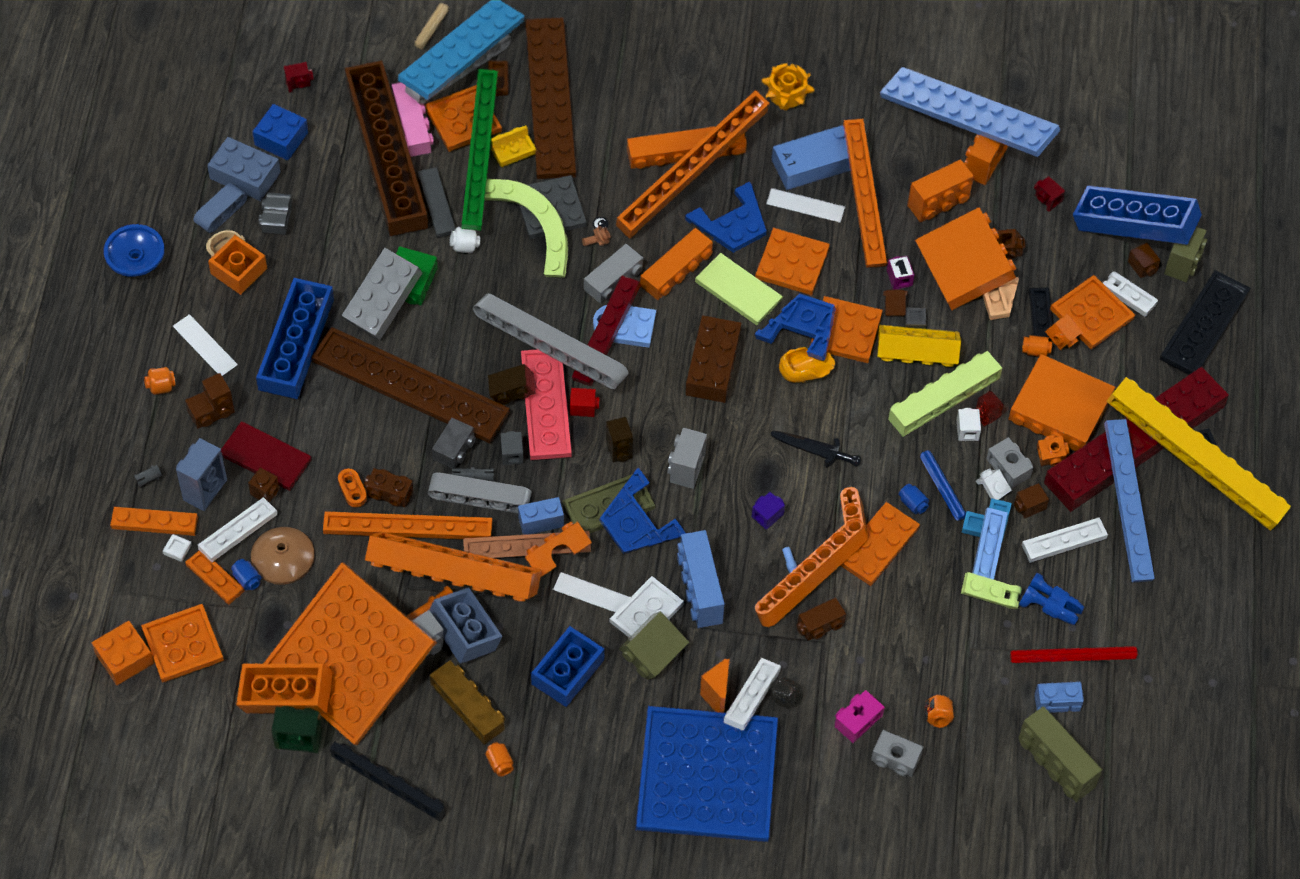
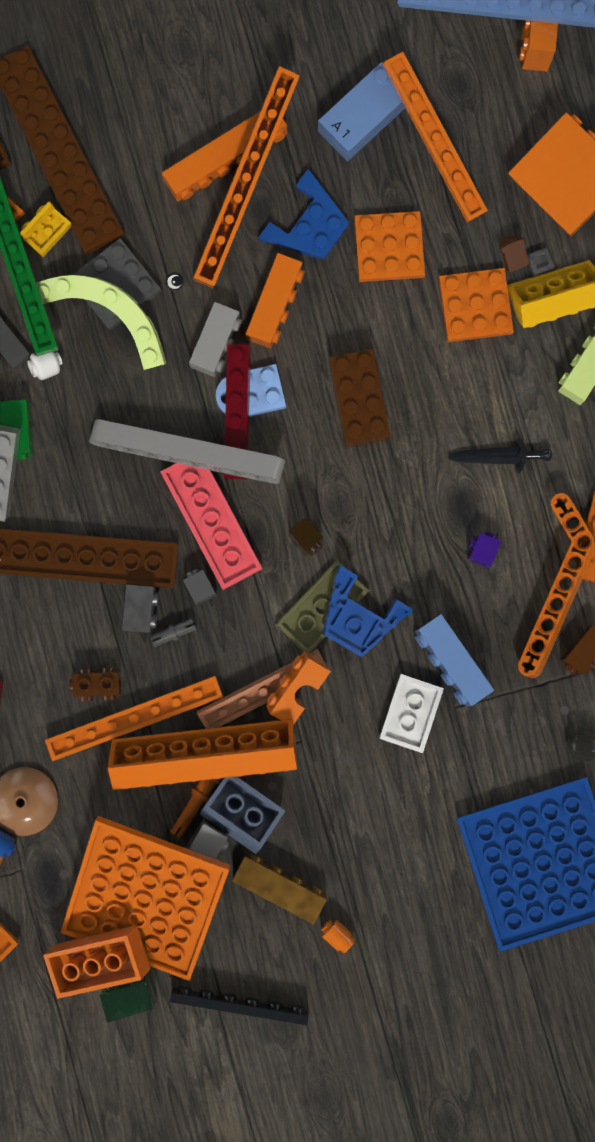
camera: 20 degrees left, 25 degrees up
orange plate [338,469,367,507] -> none
light grey beam [427,473,532,513] -> none
dark brown brick [488,364,535,405] -> none
medium blue brick [518,497,564,535] -> none
blue brick [531,626,605,707] -> none
white sticker [553,572,631,612] -> none
red brick [570,388,600,417] -> none
nougat plate [582,226,611,246] -> none
olive brick [619,611,689,680] -> none
light grey brick [667,428,707,489] -> none
yellowish green tile [695,253,782,325] -> none
orange slope [700,659,729,713] -> none
white plate [724,658,781,731] -> none
blue wing [755,294,836,361] -> none
light orange brick [762,63,814,110] -> none
white sticker [766,188,845,222] -> none
light orange hair [779,347,835,383] -> none
light blue piece [782,547,797,573] -> none
brick [887,256,914,289] -> none
orange brick [907,159,974,222] -> none

